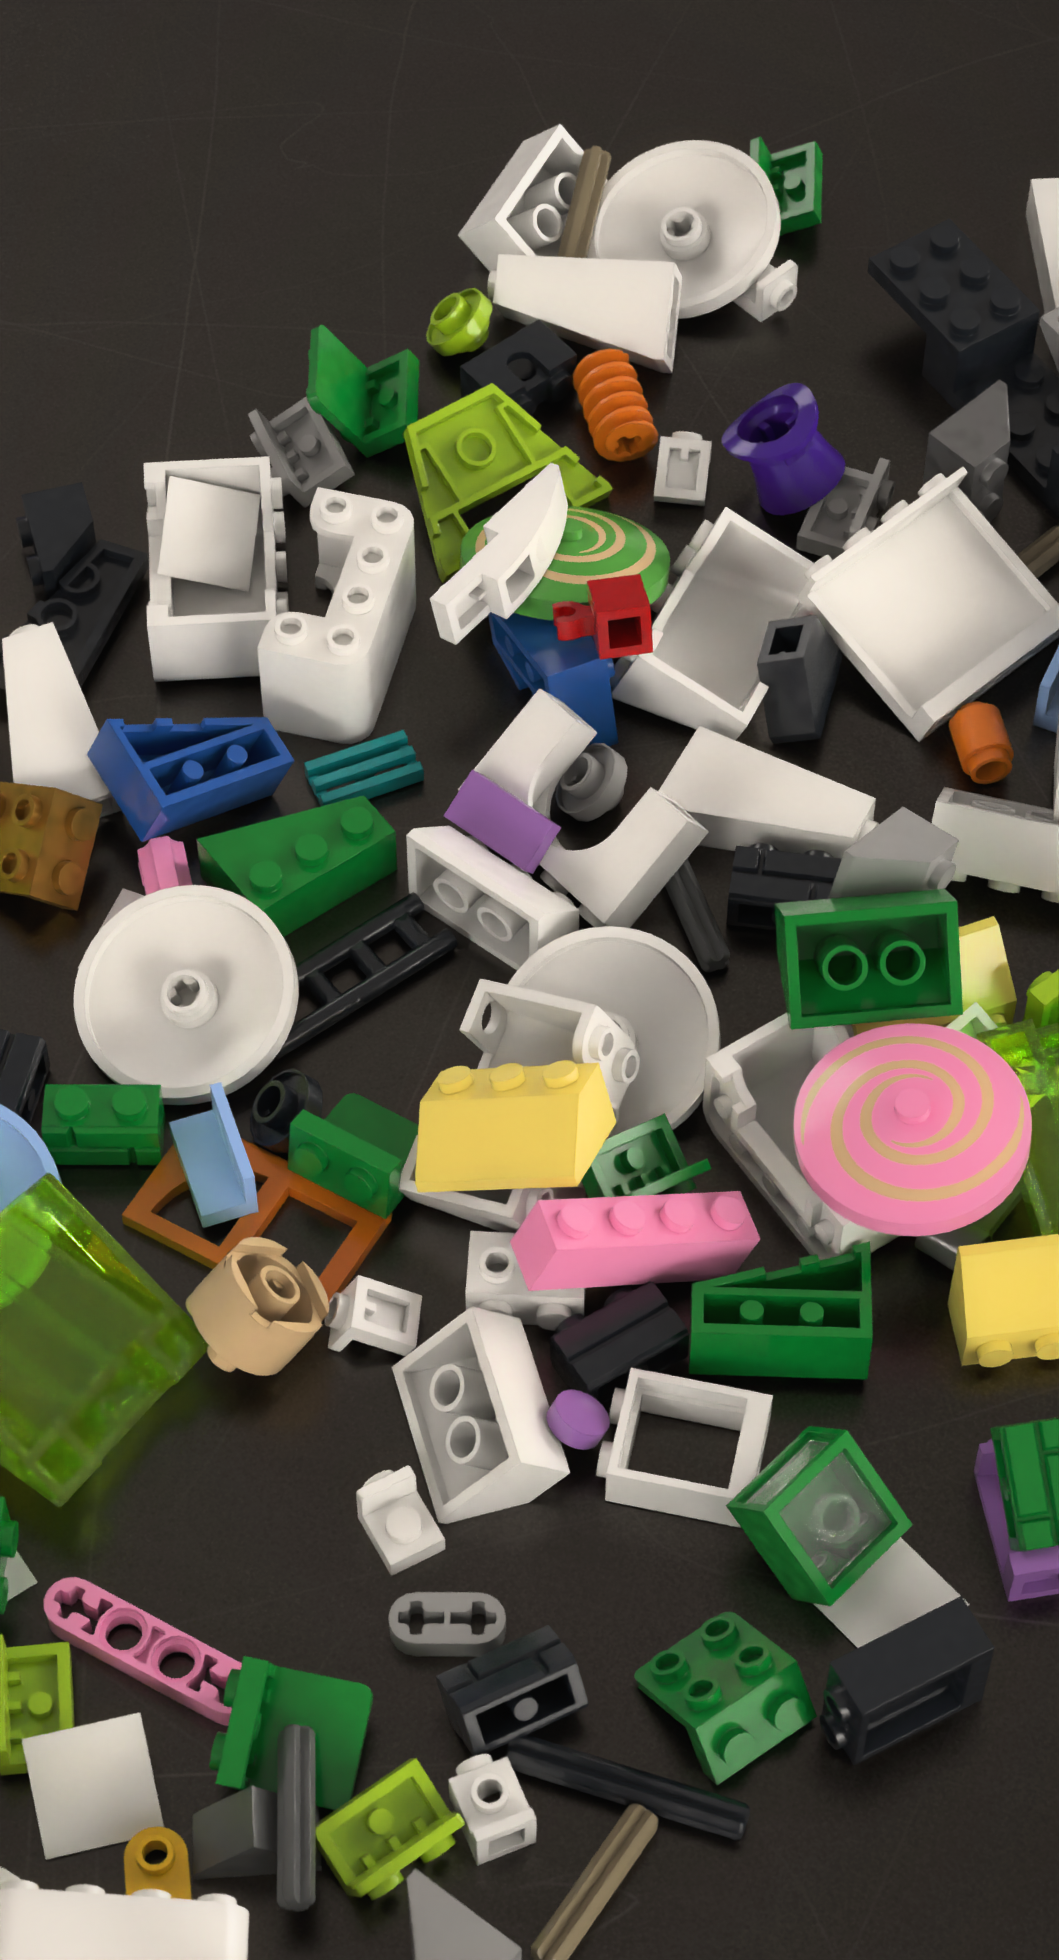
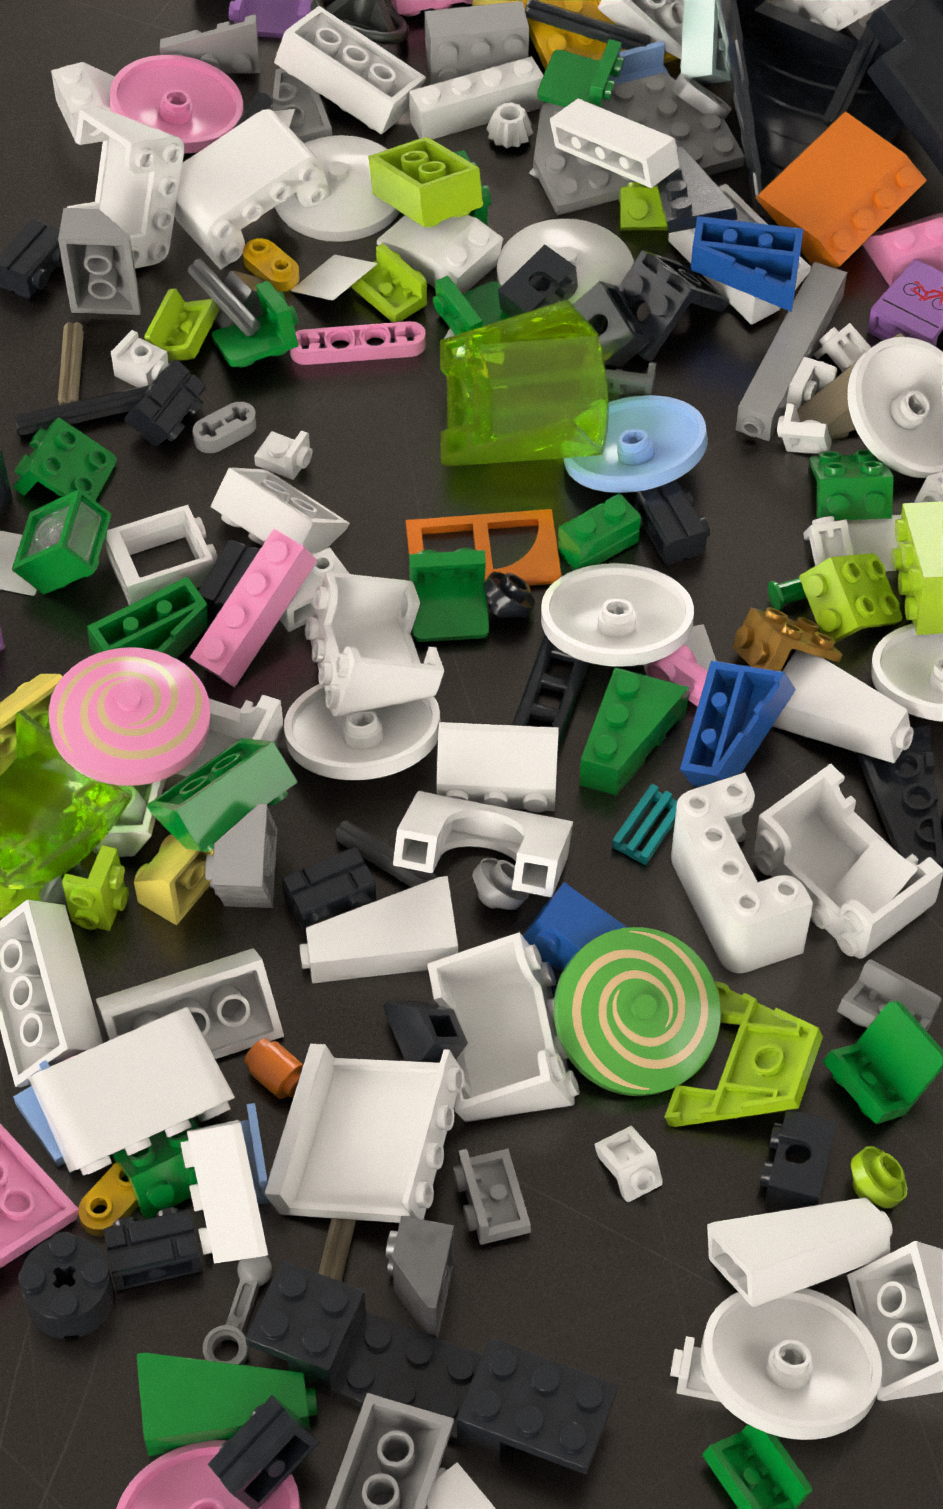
camera: 145 degrees right, 0 degrees up
light blue panel [169,1082,259,1228] -> none
tan brick [186,1237,329,1376] -> none
white bracket [325,1275,422,1356] -> none
light yellow slope [415,1060,617,1193] -> none
white slope [430,463,568,645] -> none
medium lavender tile [444,770,561,874] -> none
medium lavender tile [546,1390,610,1450] -> none
red brick [552,574,653,660] -> none
dark tan axle [557,146,611,258] -> none
orange piece [573,349,659,462] -> none
green bracket [581,1113,712,1198] -> none
dark purple hat [722,383,846,515] -> none

